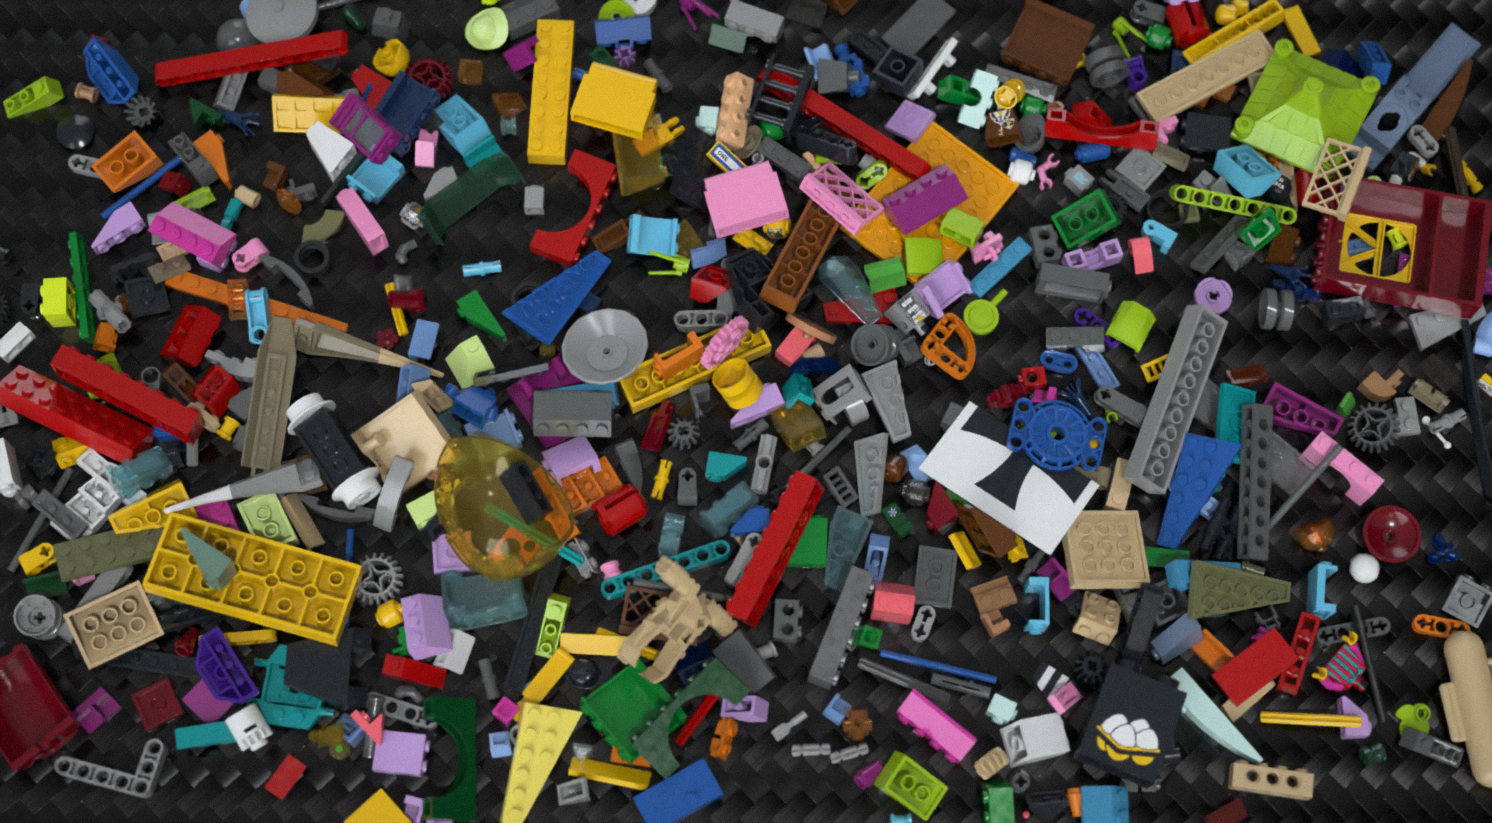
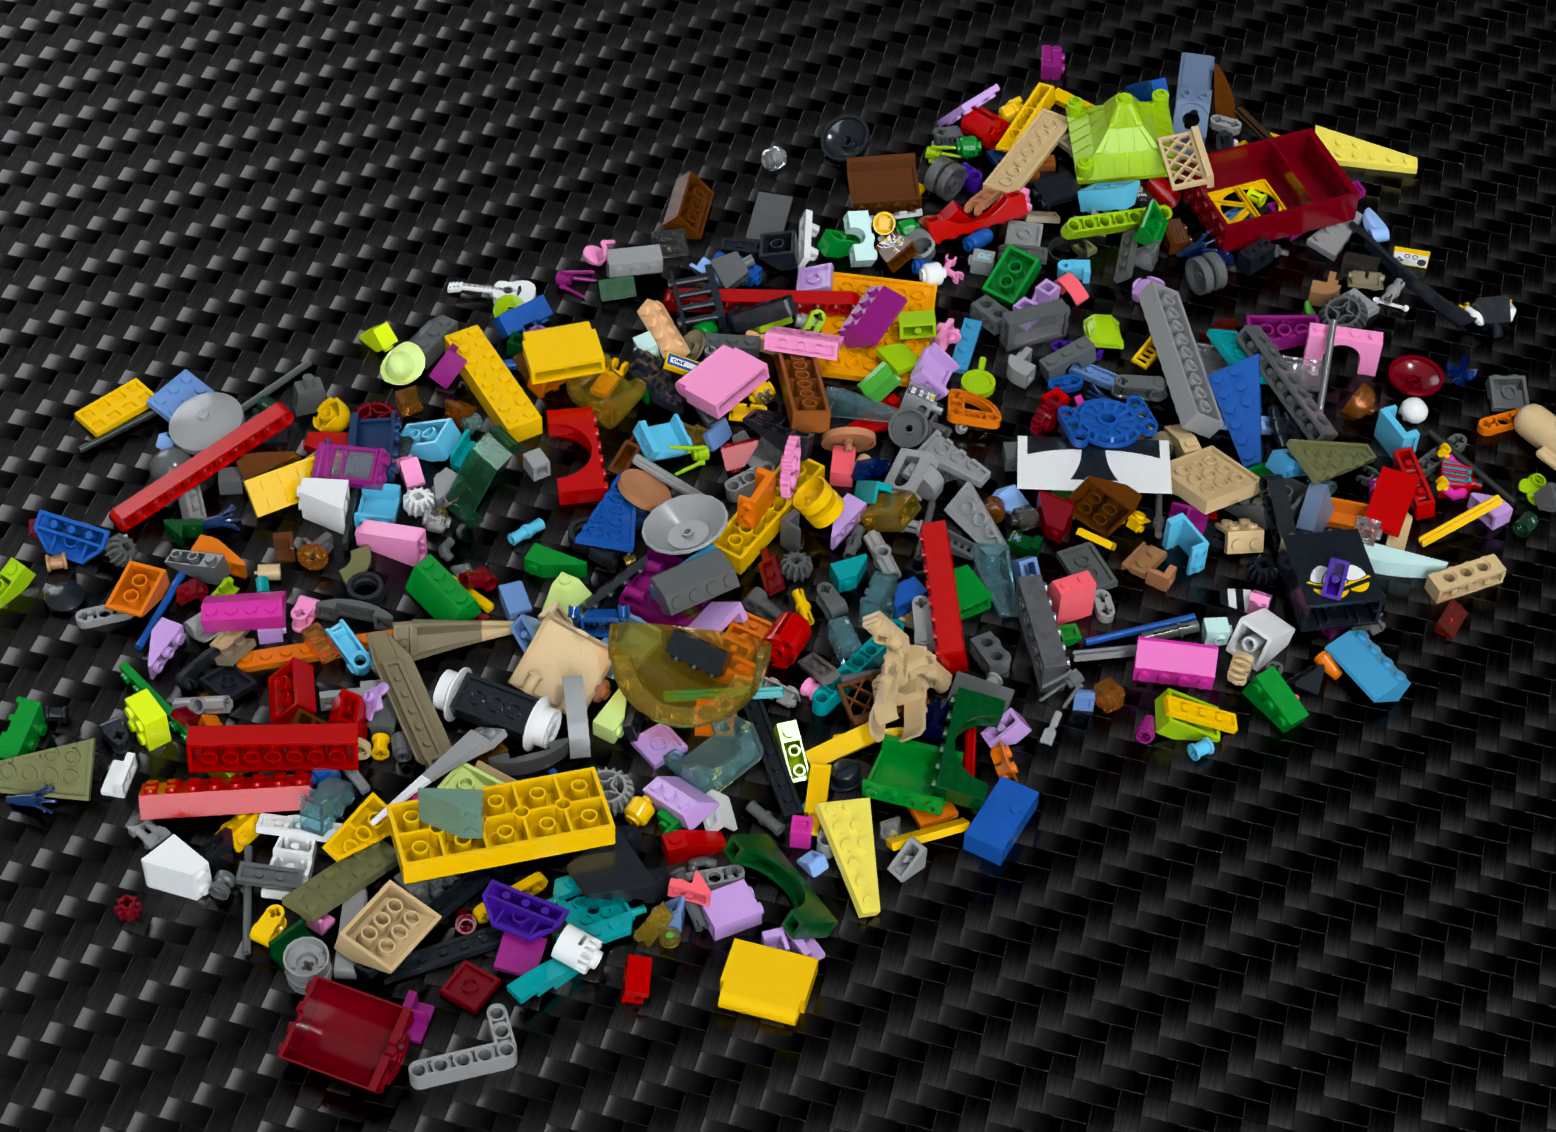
camera: 30 degrees left, 25 degrees down
light grey axle [791,743,831,756] -> none
light grey axle [830,743,869,764] -> none
none -> dark red tile [170,706,200,727]
none -> lavender plate [363,682,390,721]
none -> white gear [403,487,435,518]
none -> green slope [405,554,482,620]
none -> nougat piece [618,469,671,511]
none -> light grey axle [632,454,705,495]
none -> dark grey plate [797,651,841,686]
none -> nougat hinge [964,187,1001,216]
none -> light grey brick [1007,346,1036,389]
none -> dark grey plant [1039,668,1085,709]
none -> yellow tile [1163,695,1238,734]
none -> dark purple slope [1321,557,1351,601]
none -> clear brick [1354,515,1383,547]

